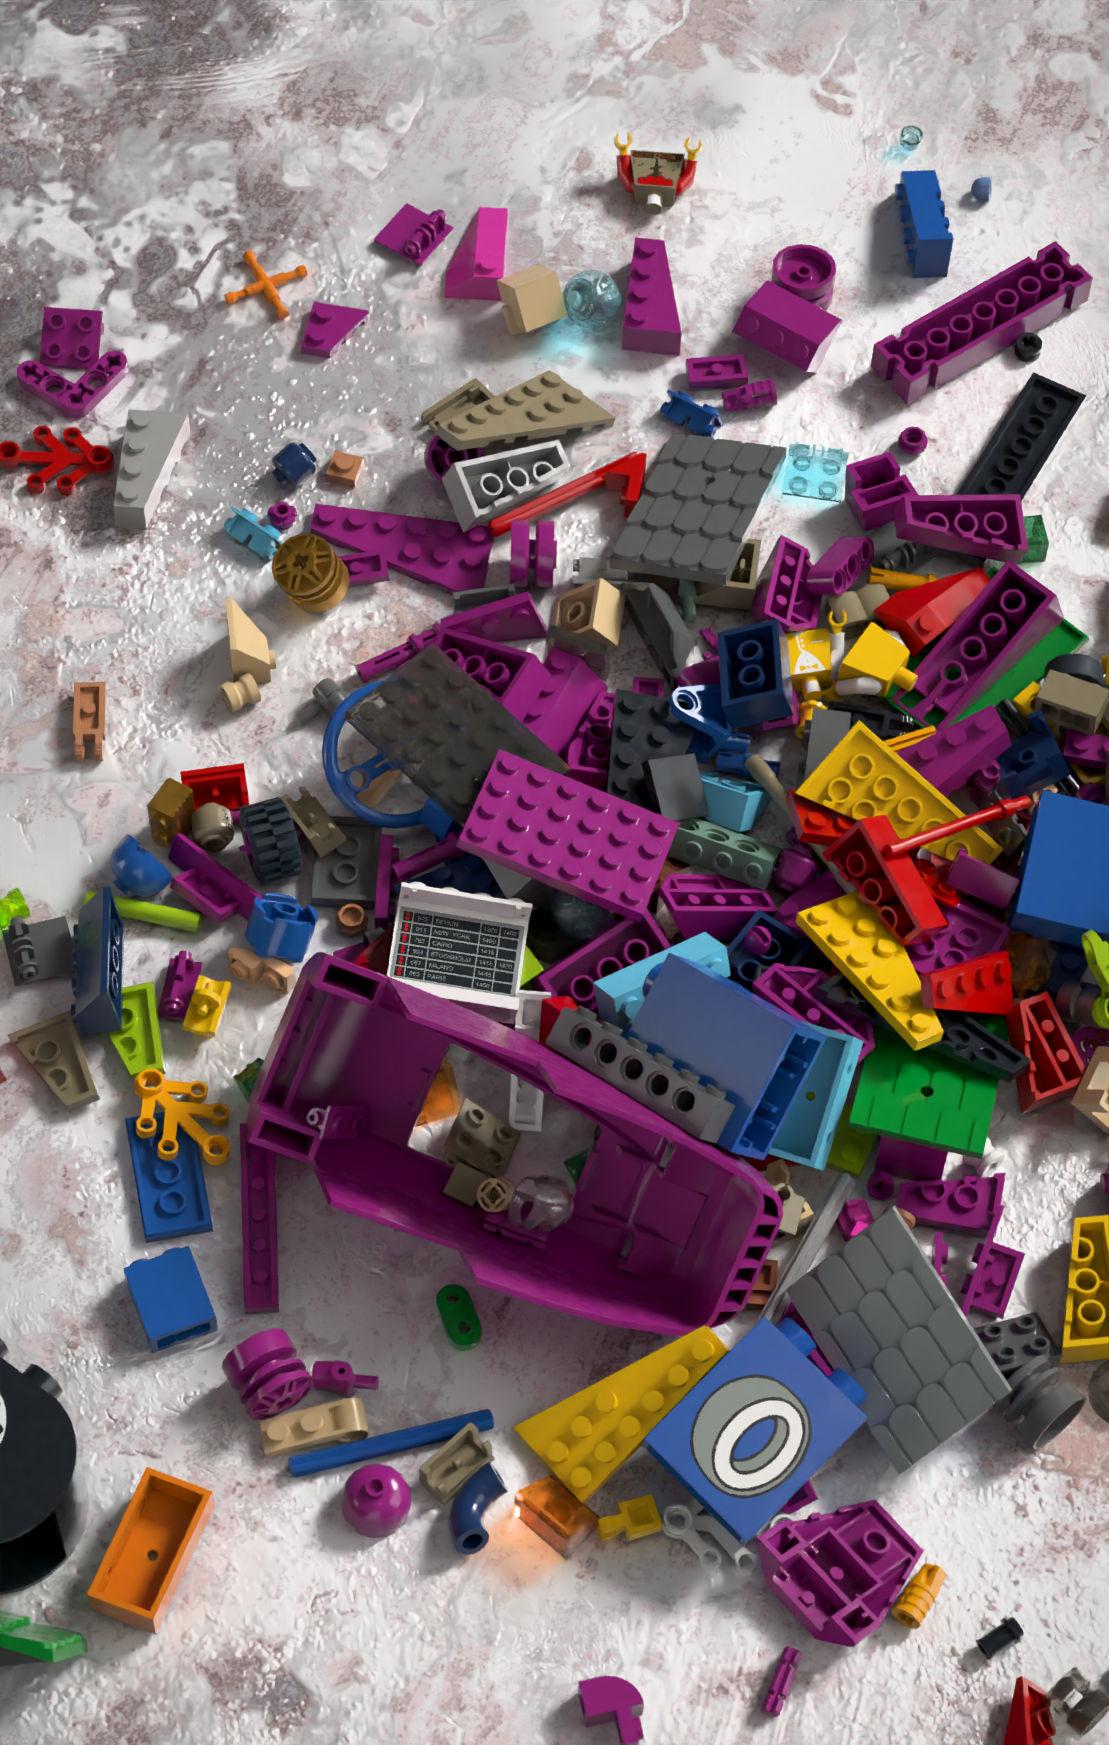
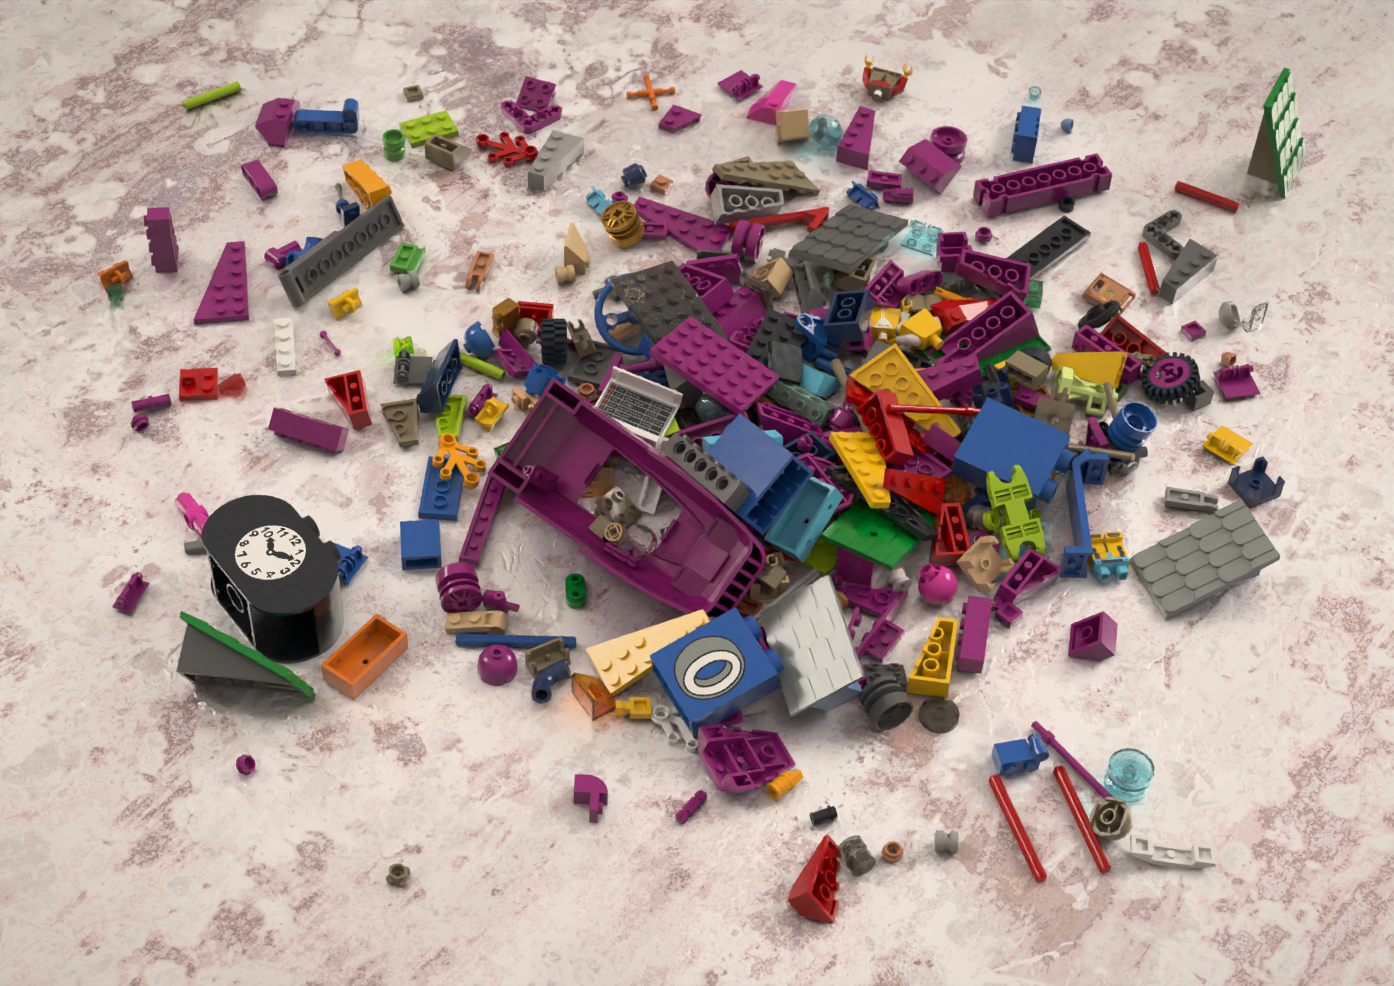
camera: 15 degrees right, 10 degrees down
none -> blue hinge [334,543,368,585]
none -> dark pink brick [918,563,958,605]

